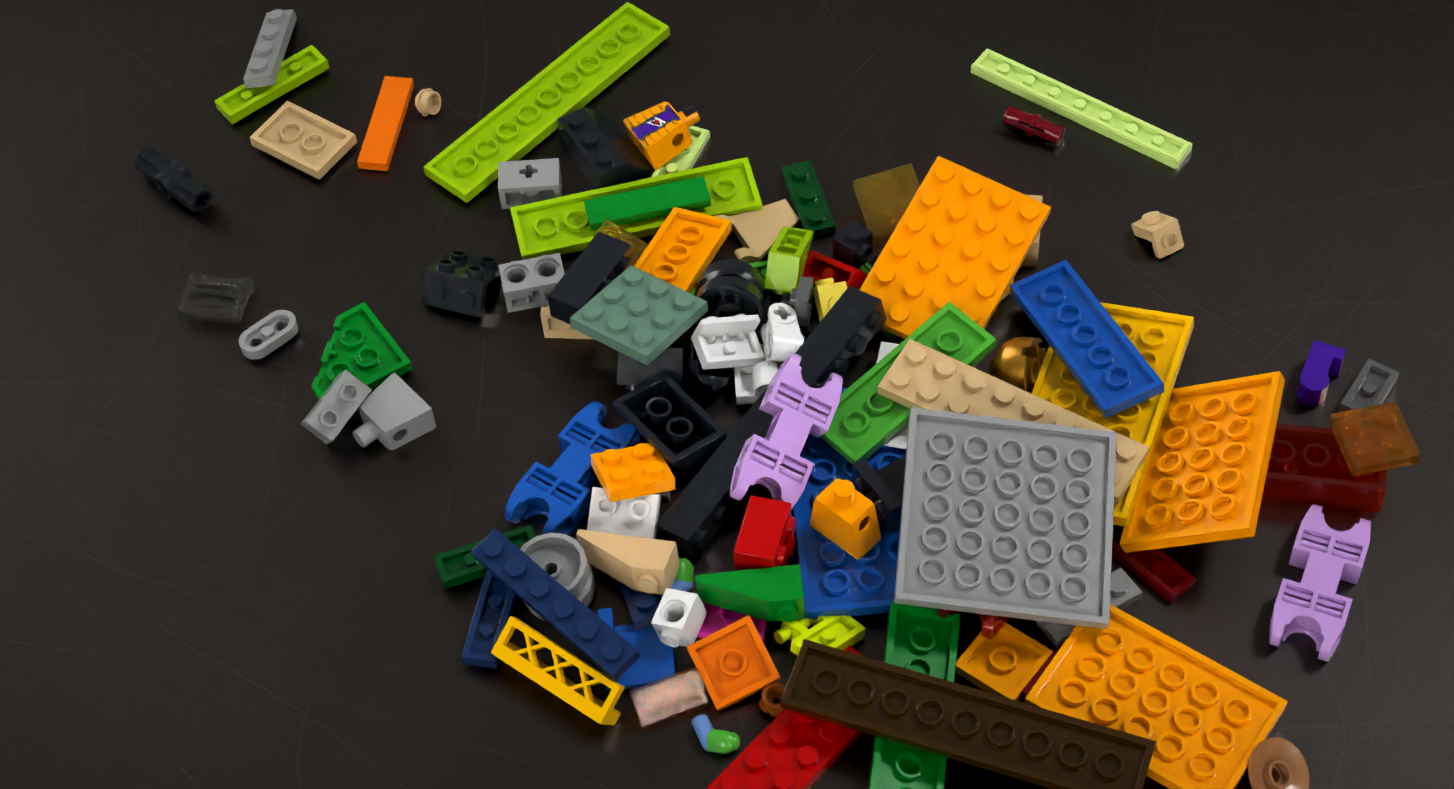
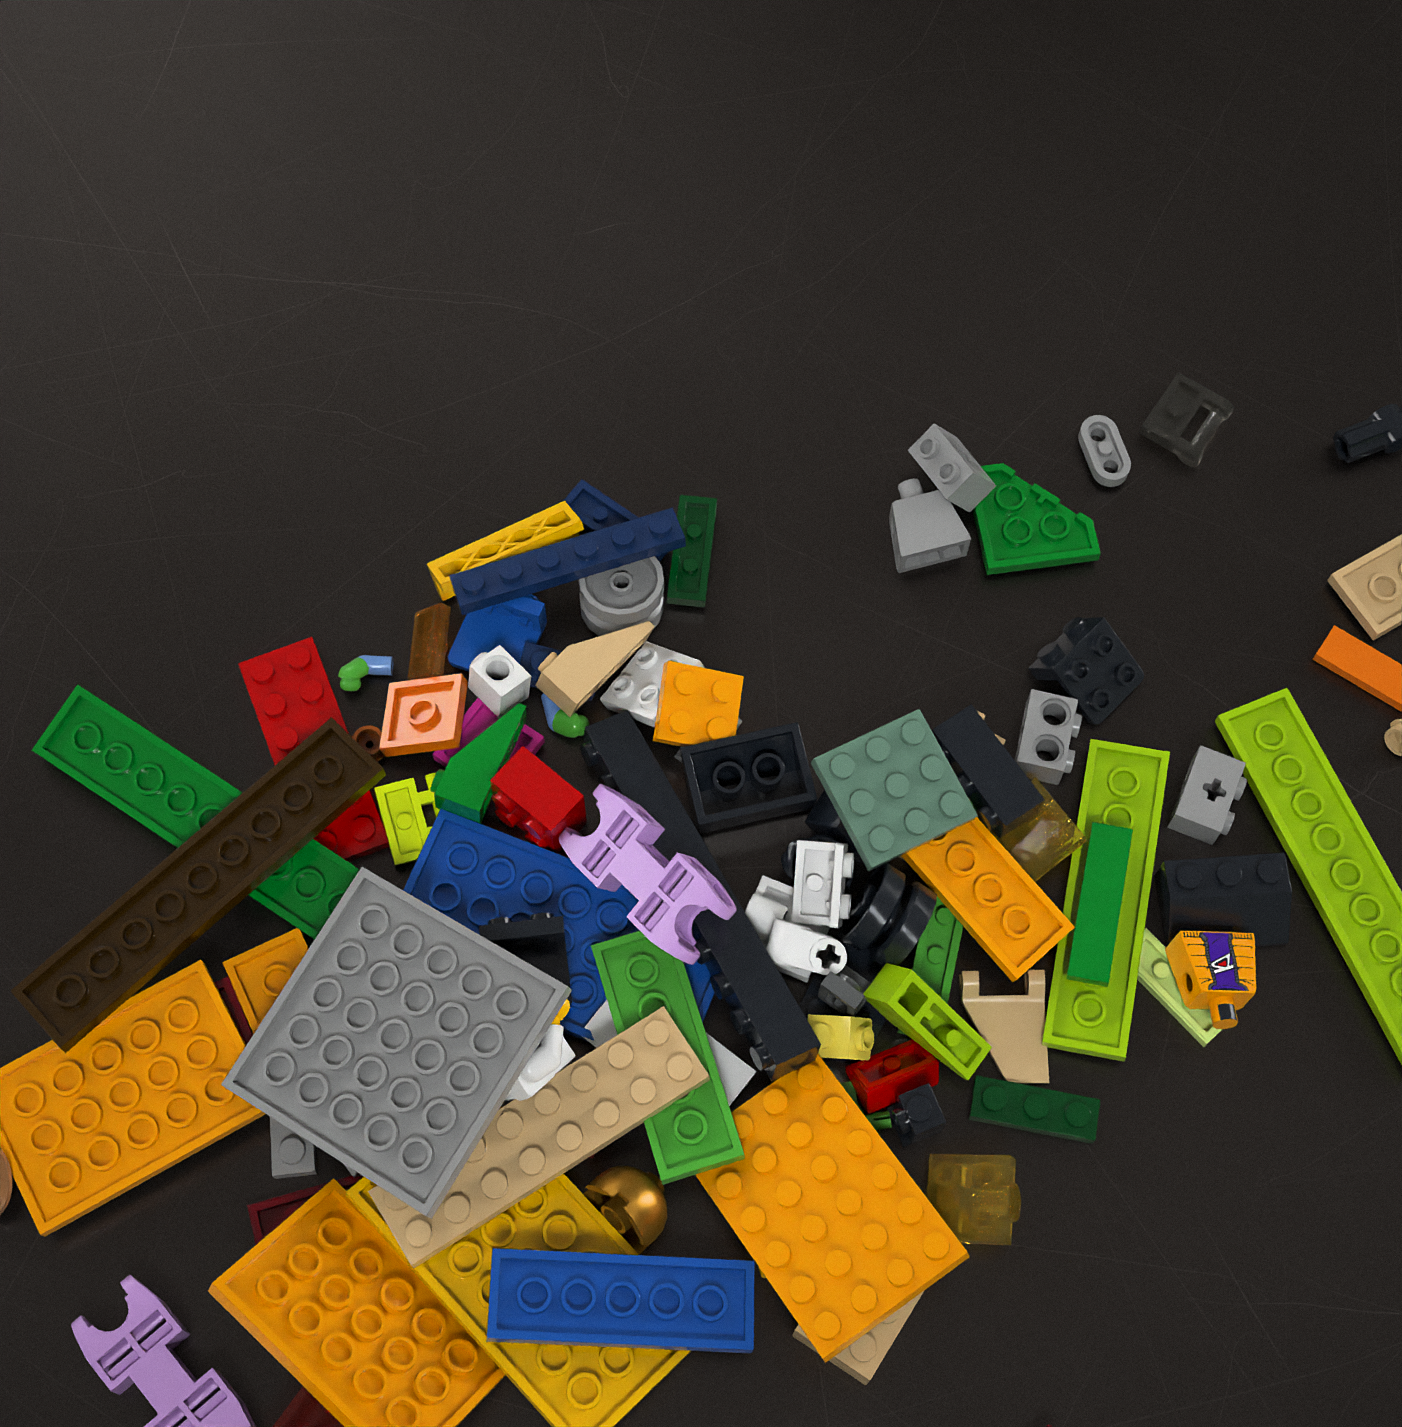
camera: 110 degrees right, 15 degrees up
blue piece [505,401,643,535] -> none
light orange torso [810,479,881,561] -> none

